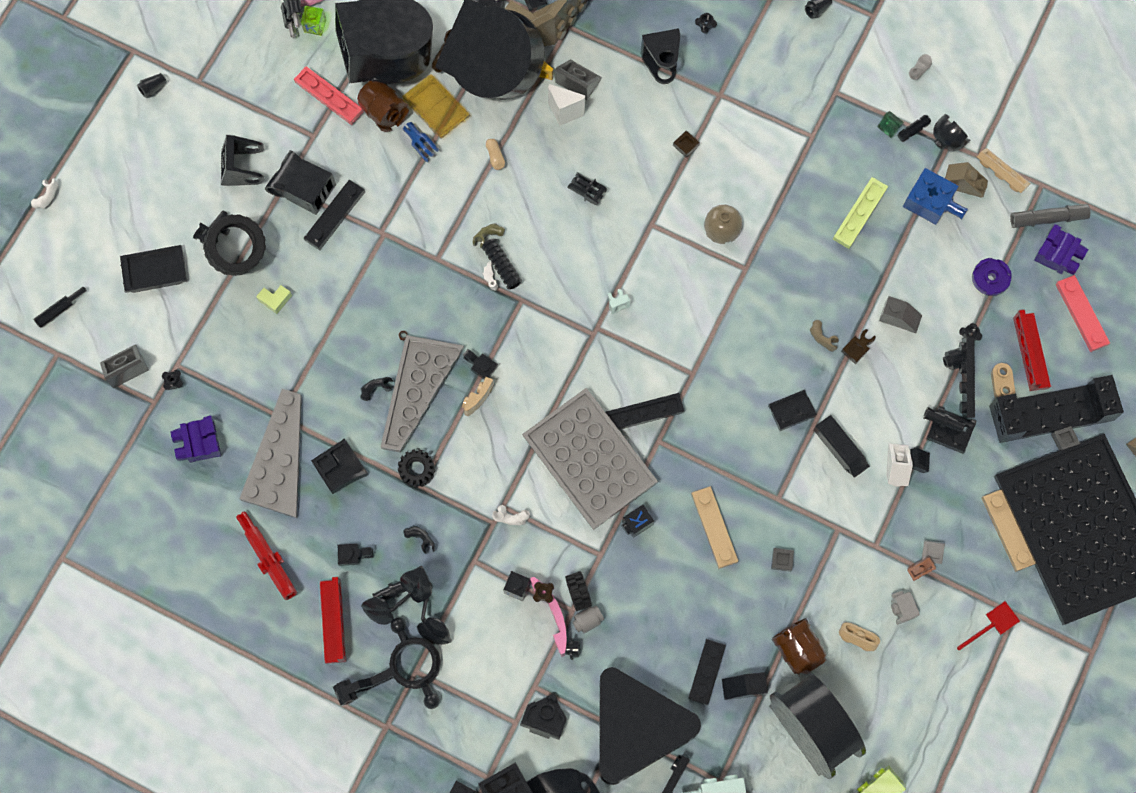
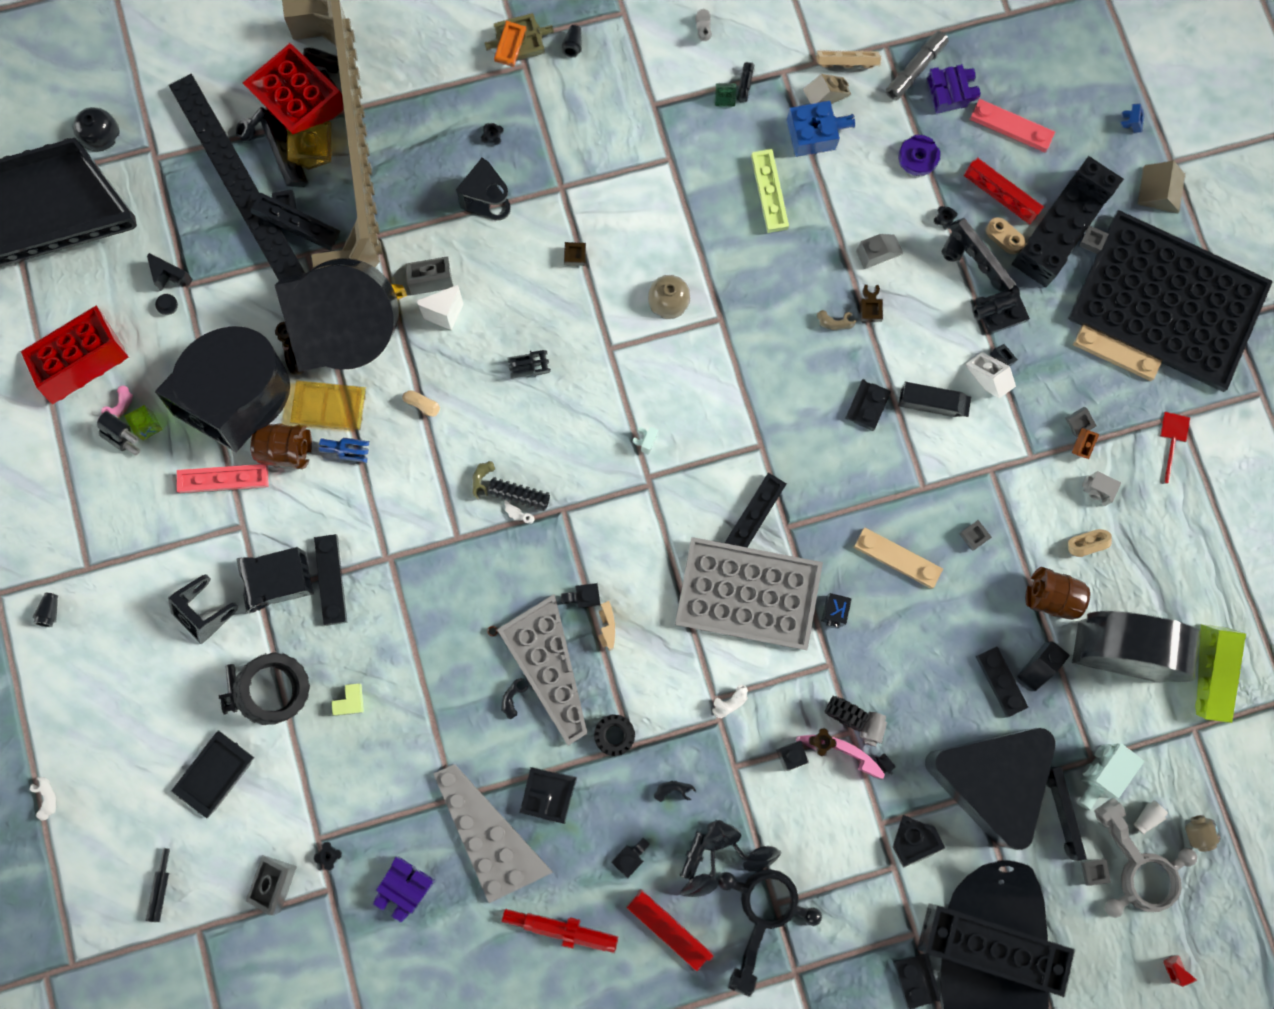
camera: 50 degrees left, 5 degrees up
black cylinder [933,114,971,151] -> none

